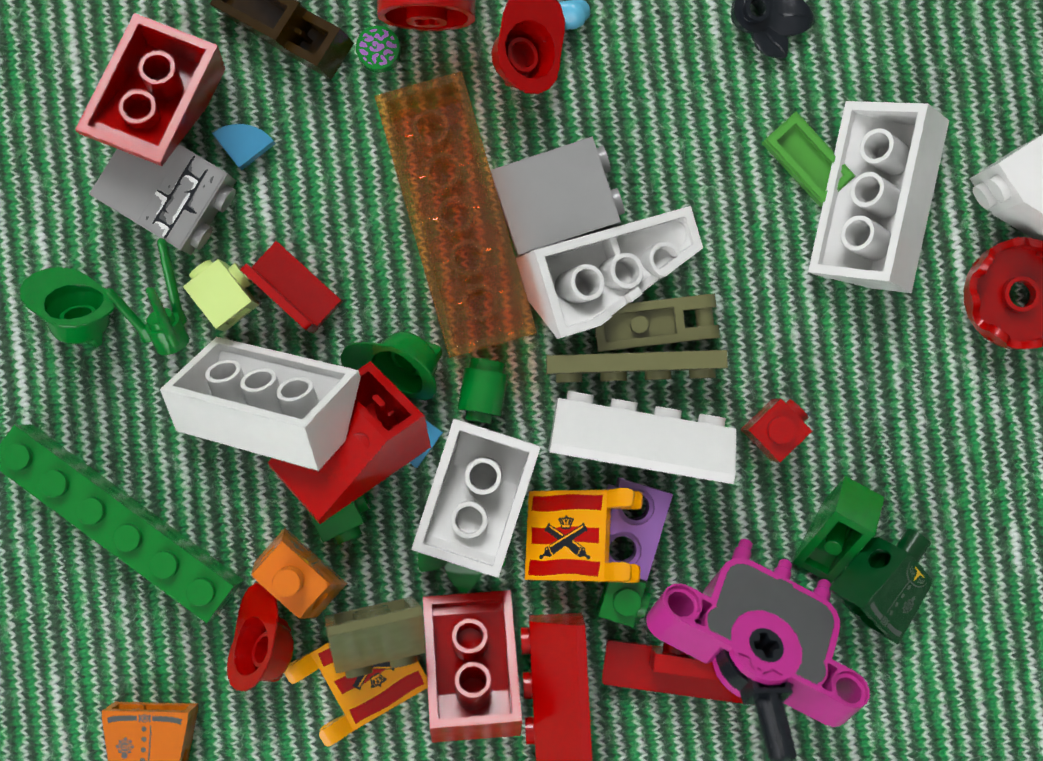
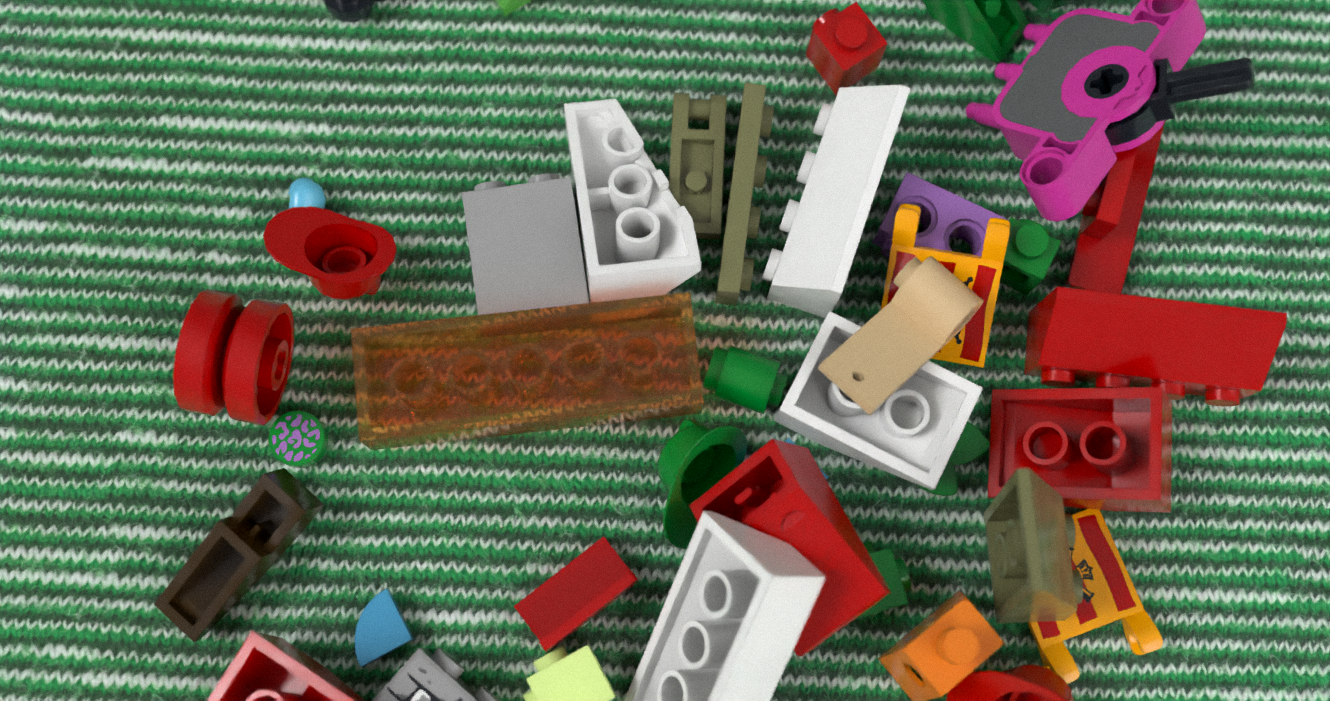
camera: 85 degrees left, 10 degrees down
none -> tan door [818,256,984,415]

